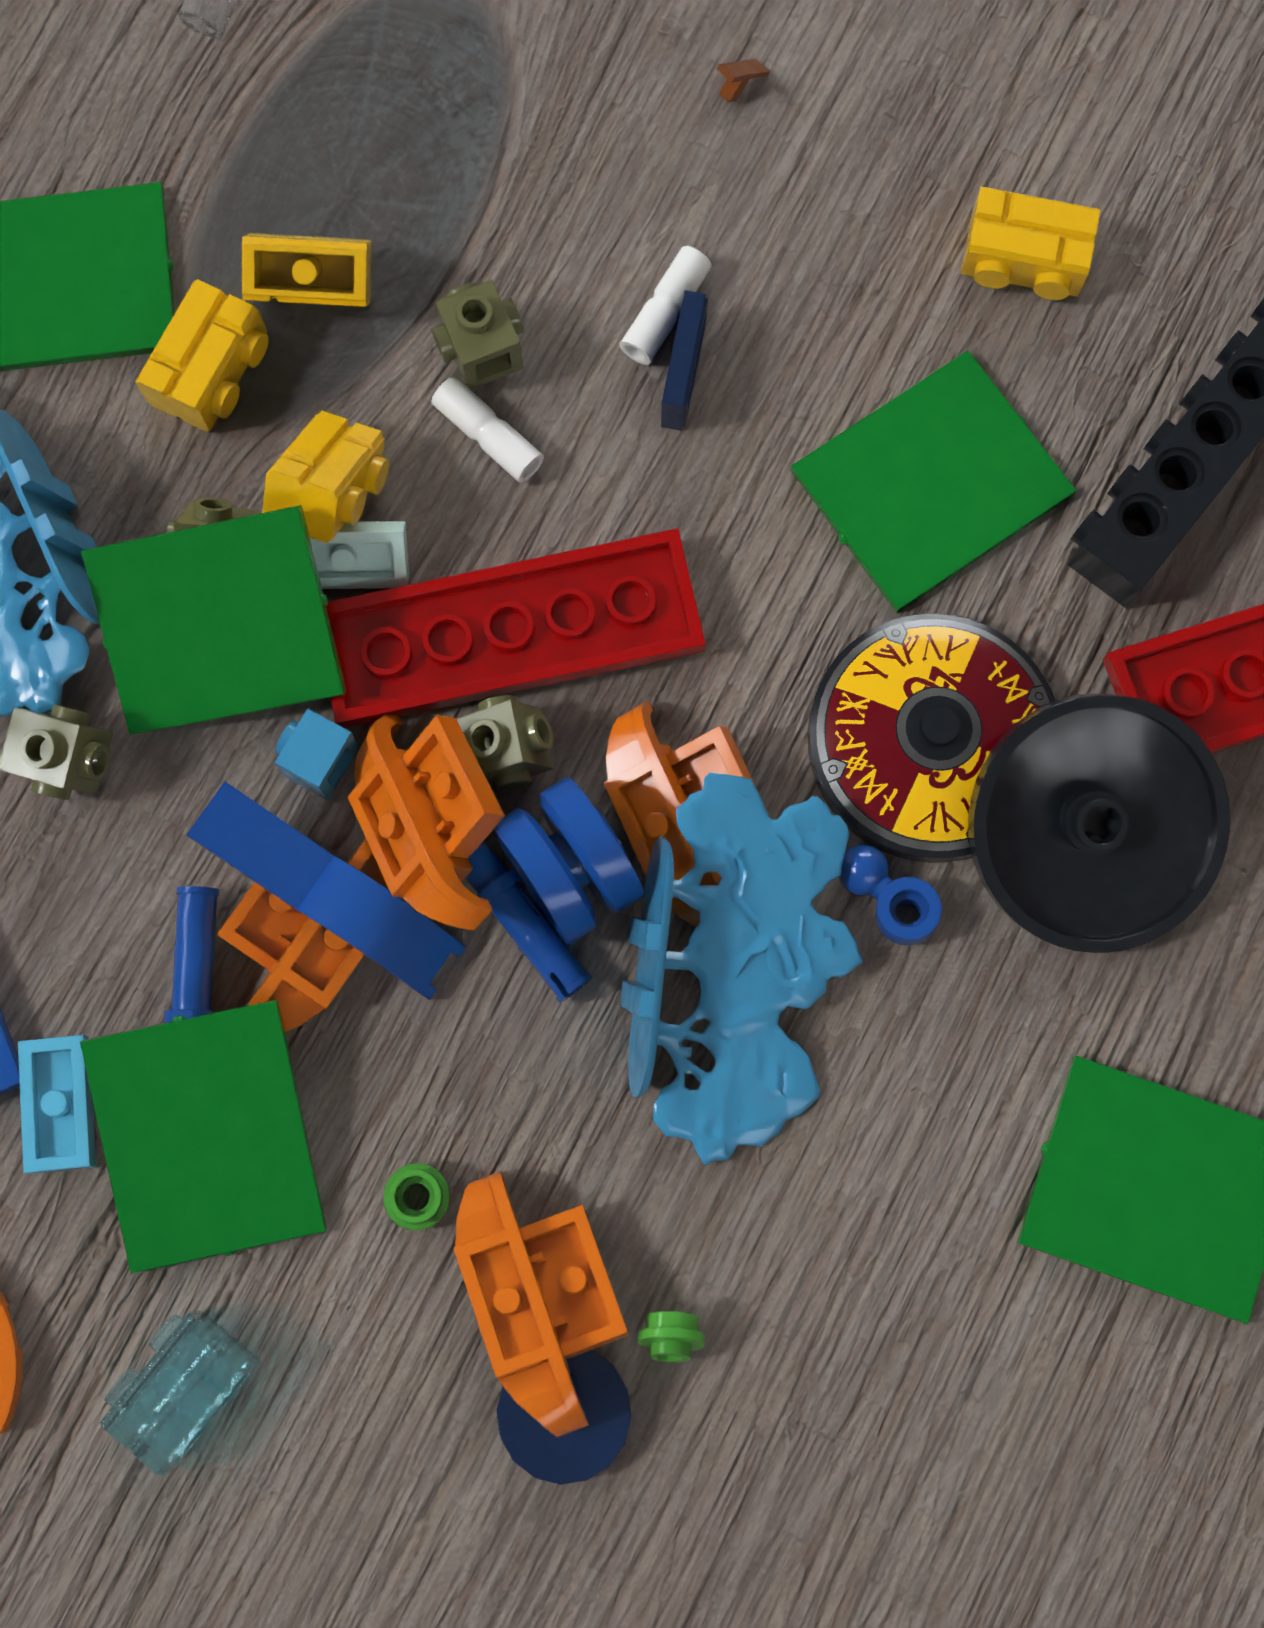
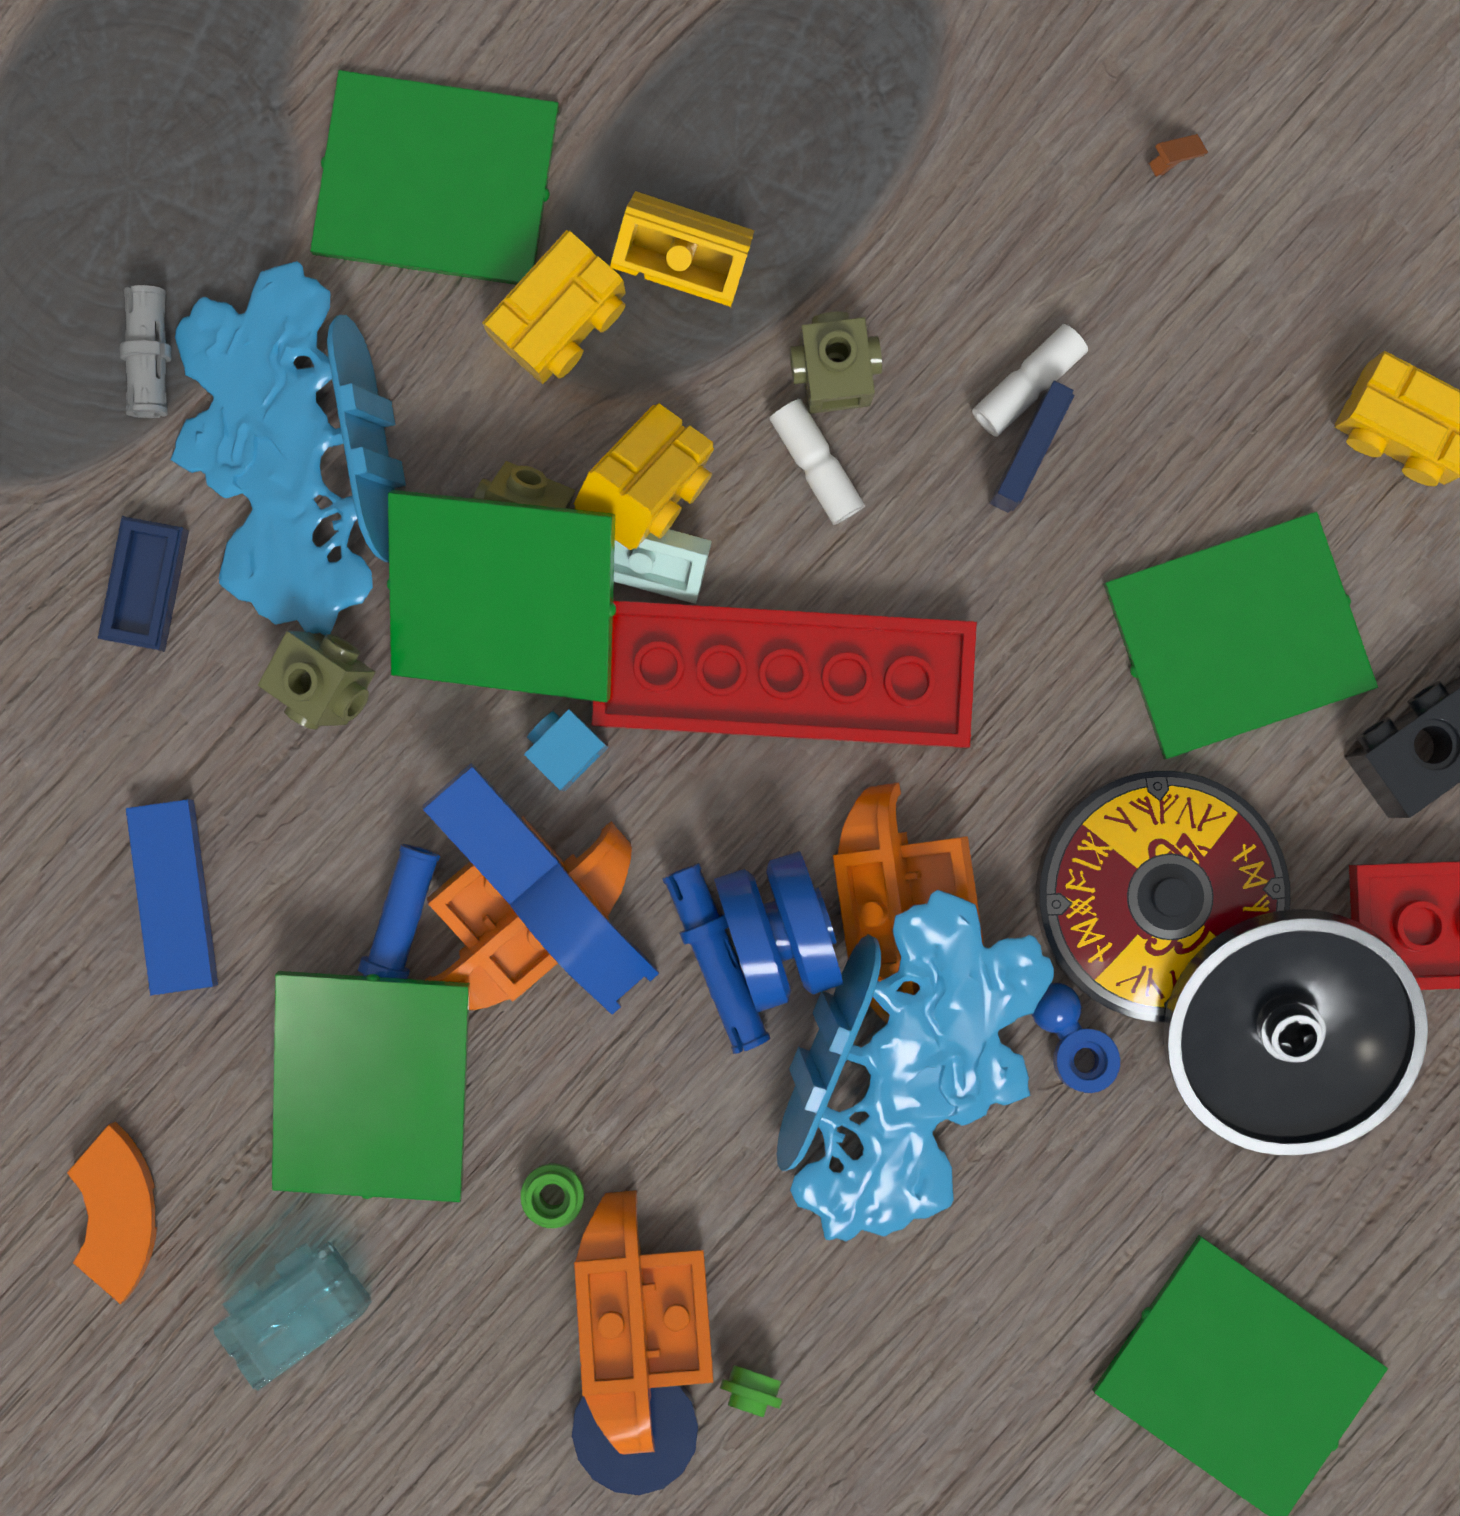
camera: 10 degrees right, 10 degrees up
medium azure plate [18,1035,96,1174] -> none
orange plate [347,715,505,931] -> none
olive brick [457,695,554,792] -> none

